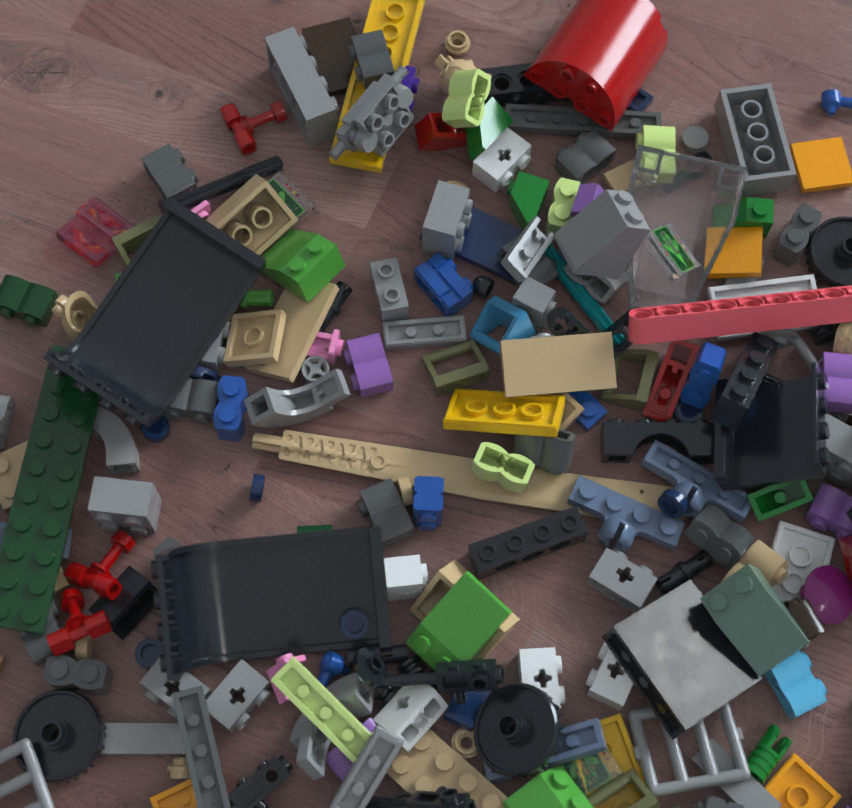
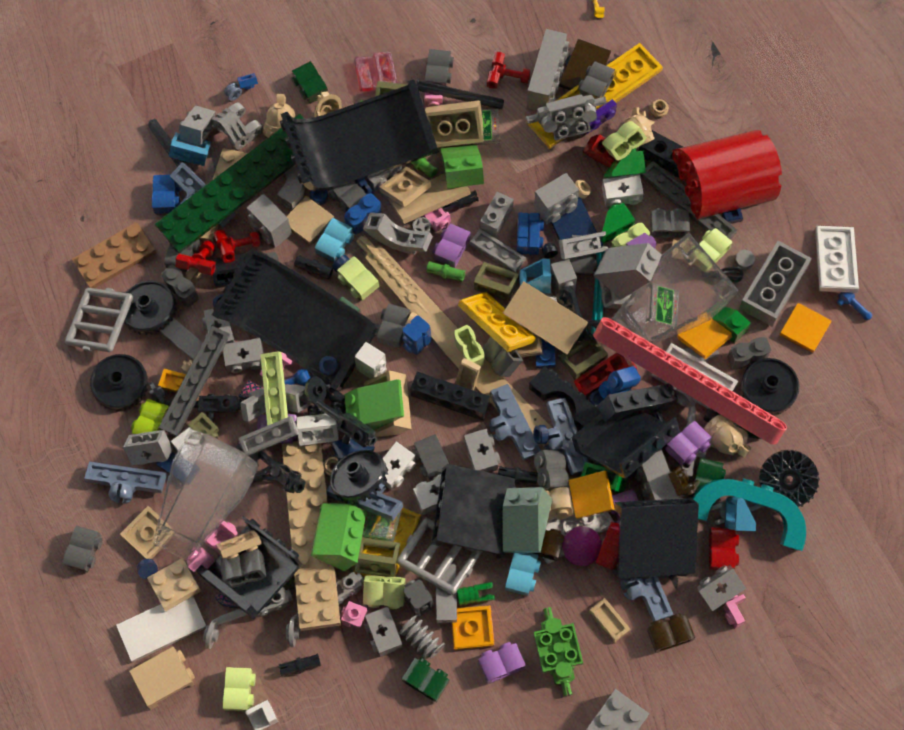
camera: 45 degrees right, 0 degrees up
none -> dark blue tile [239,380,262,400]
none -> tan helmet [262,94,295,138]
none -> tan tile [287,196,334,245]
none -> black pin [294,255,333,279]
none -> medium azure brick [315,218,354,262]
none -> yellowish green brick [337,256,380,301]
none -> dark grey brick [412,434,449,481]
none -> bright green pin [426,261,466,282]
none -> tan tile [455,358,481,390]
none -> light orange tile [569,471,615,519]
none -> white tile [815,226,859,293]

